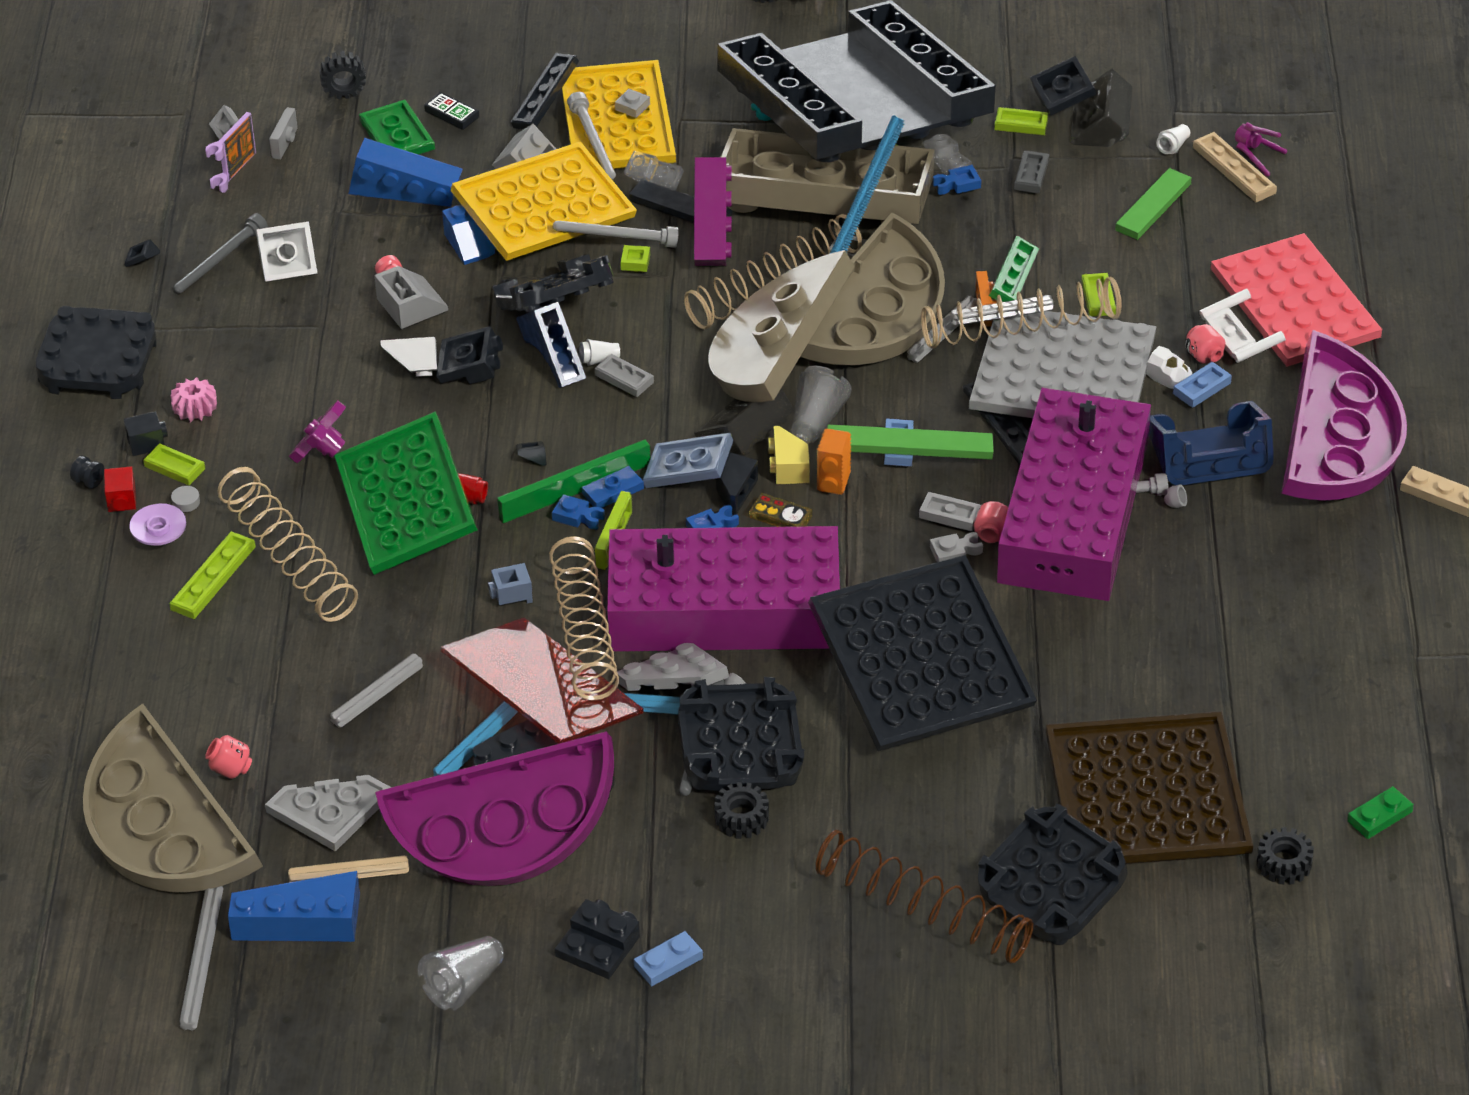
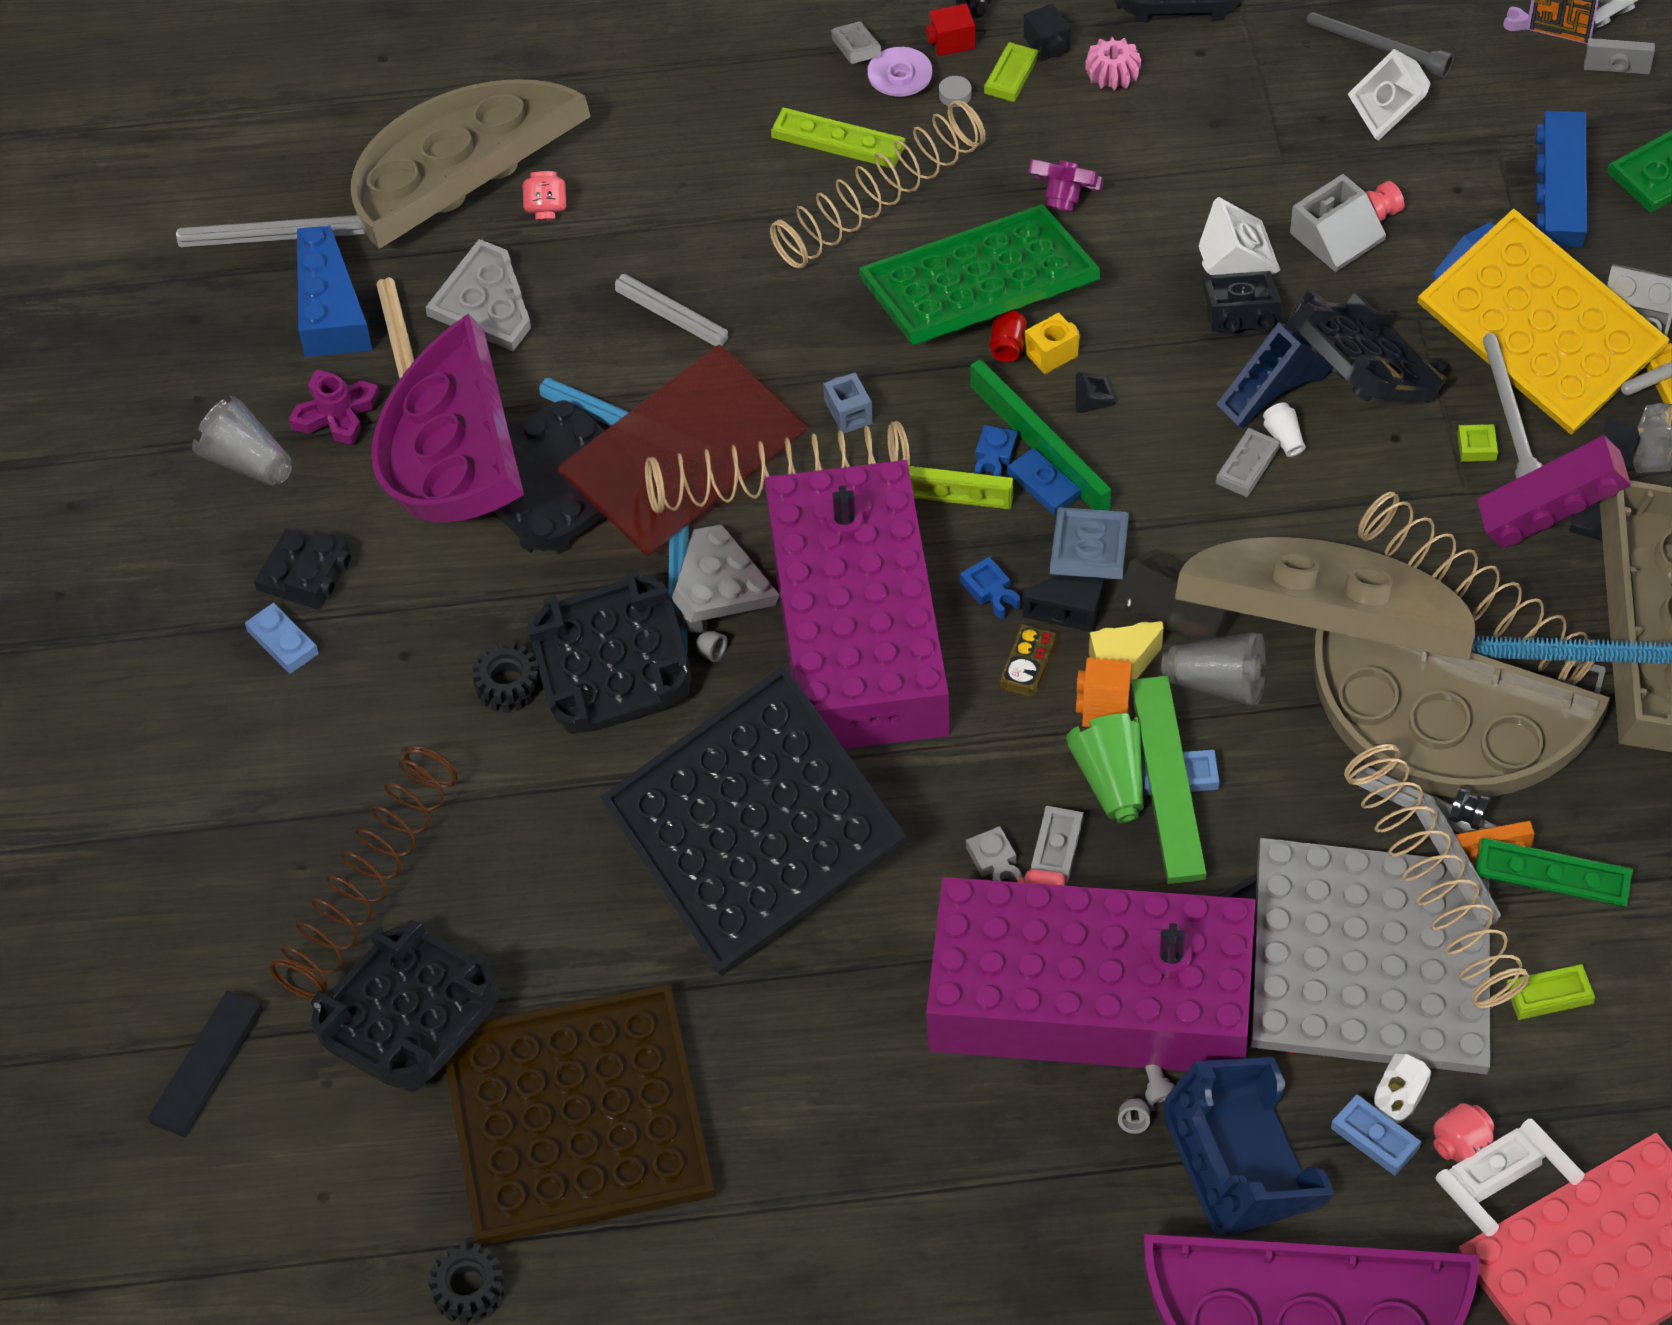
camera: 85 degrees right, 10 degrees up
none -> black tile [148,990,263,1138]
none -> magenta plant [289,370,380,445]
none -> light grey plate [831,21,882,64]
none -> yellow brick [1025,313,1080,374]
none -> bright green cone [1066,713,1144,823]
none -> black wheel [1449,785,1492,830]

